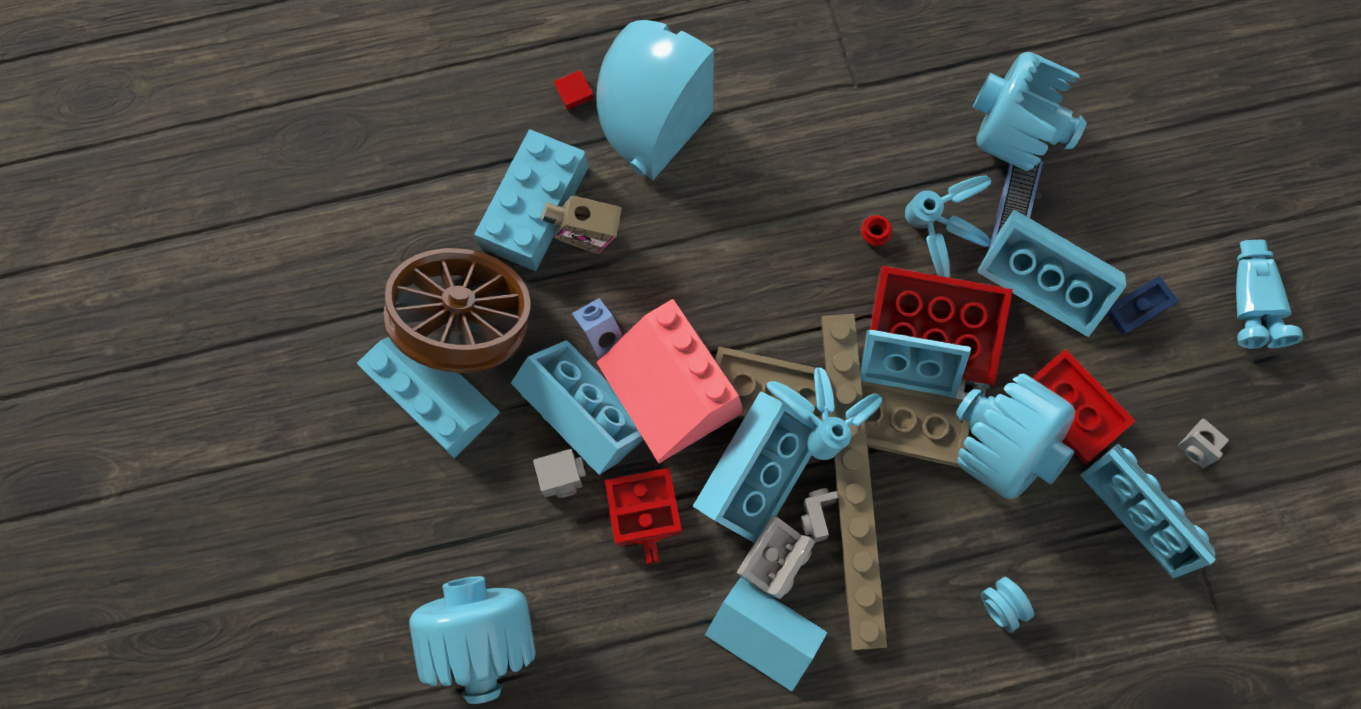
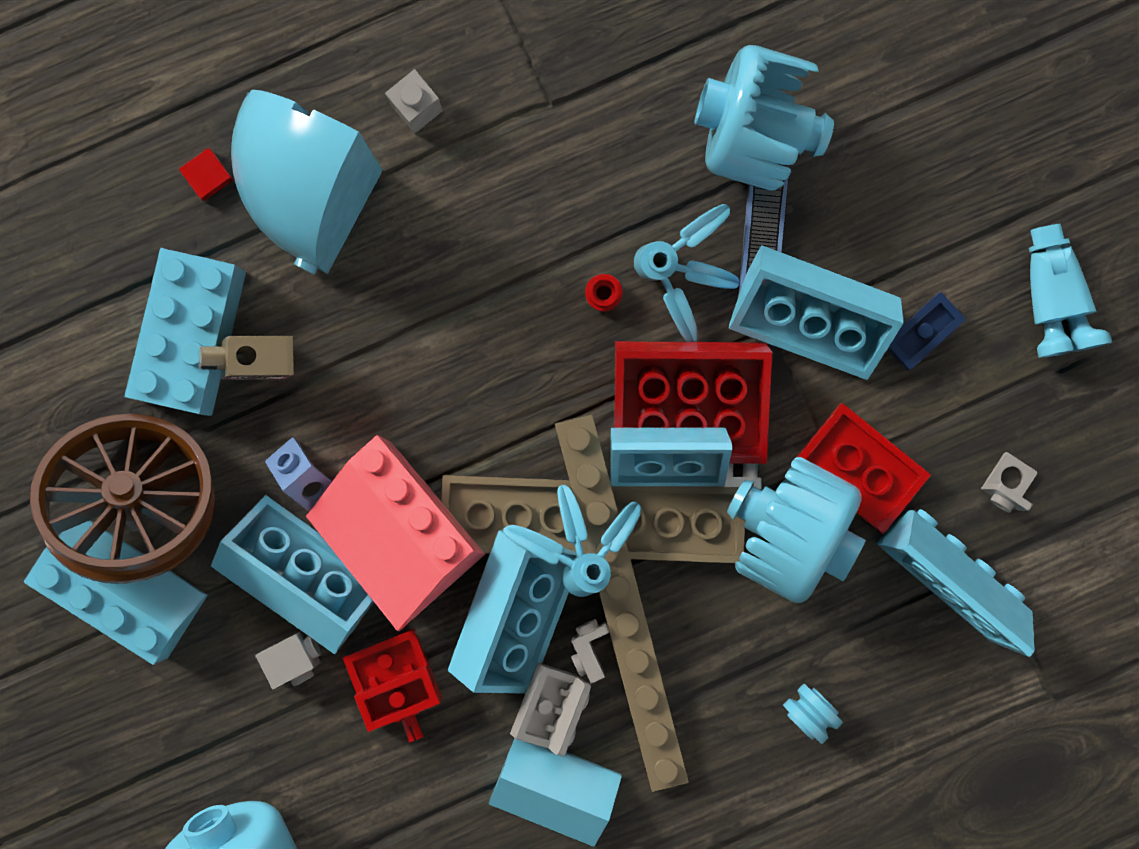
camera: 10 degrees left, 15 degrees up
none -> light grey brick [385,69,443,134]

